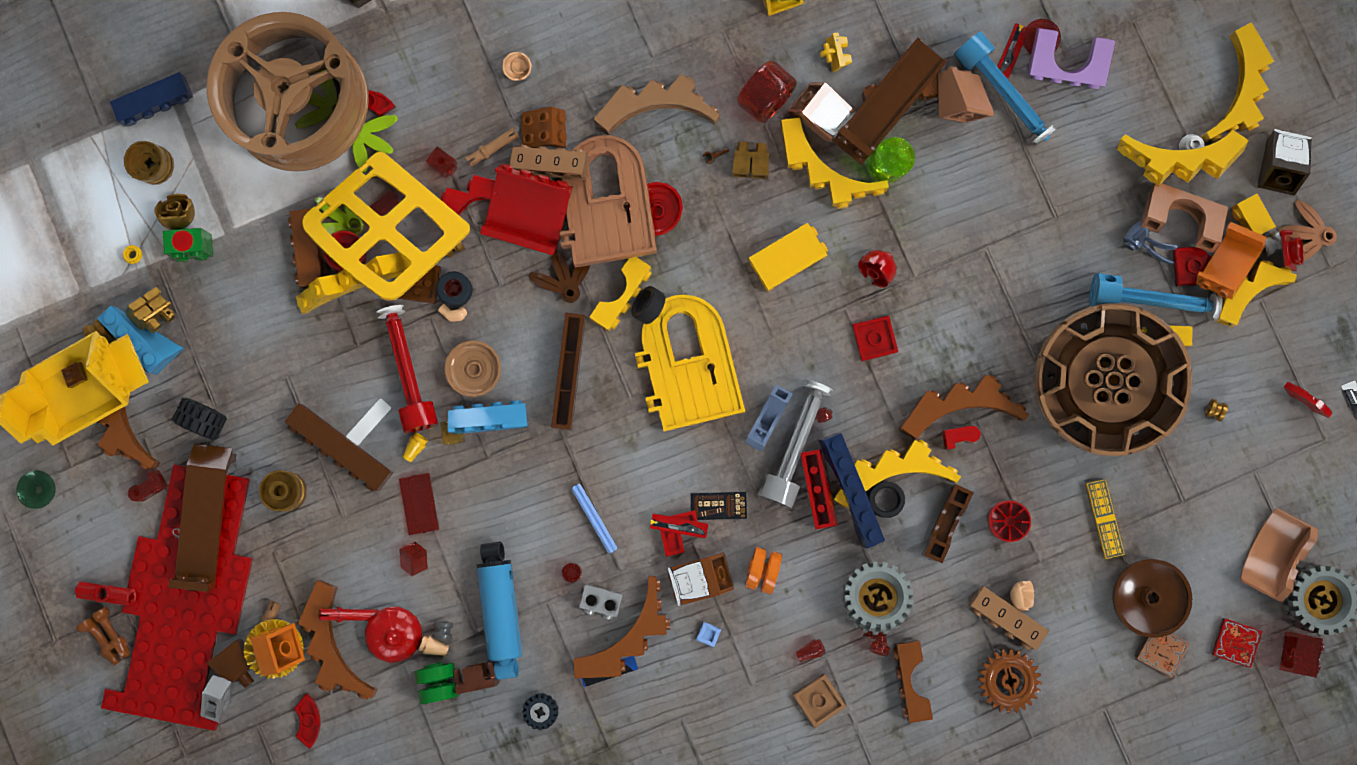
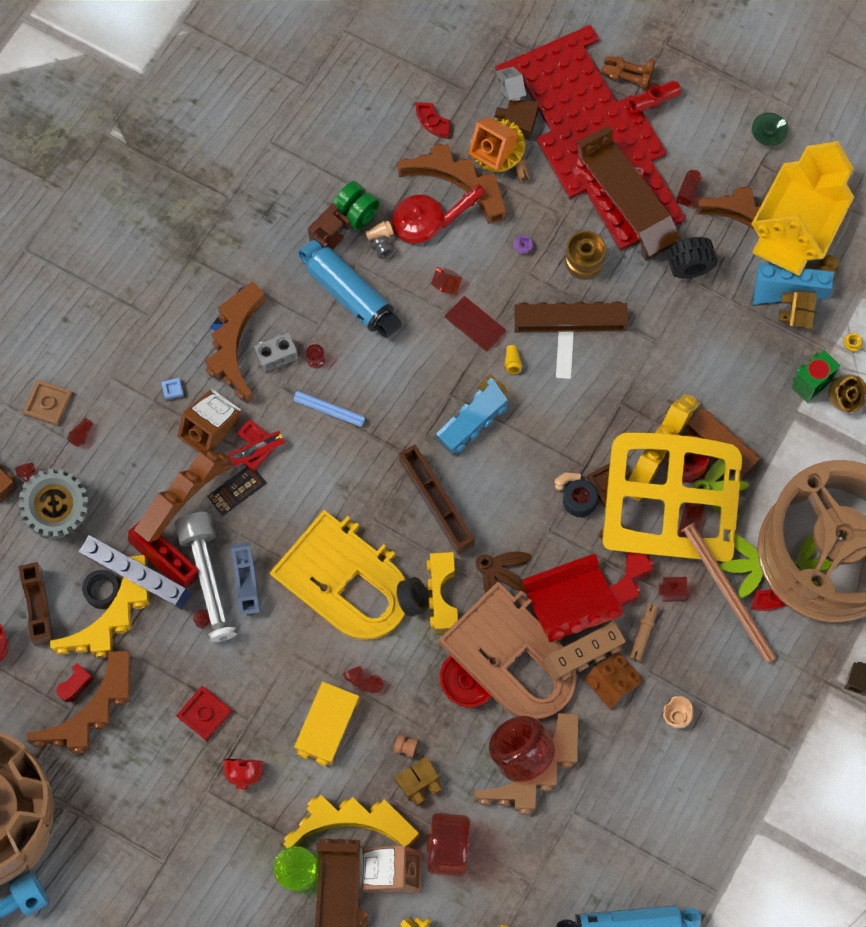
camera: 140 degrees right, 15 degrees down
reddish brown tile [61,362,88,388] -> none
red piece [376,305,438,434] -> none
medium nougat hat [444,340,502,397] -> none
black wheel [522,693,559,730] -> none
reddish brown hand [703,147,729,164] -> none
orange wheel [745,547,782,595] -> none
none -> dark orange arch [134,450,233,542]
none -> clear red arm [342,665,383,693]
none -> nougat wheel [394,733,419,758]
none -> clear red wheel [488,716,555,782]
none -> medium lavender tile [513,235,533,254]
none -> nougat axle [681,522,776,663]

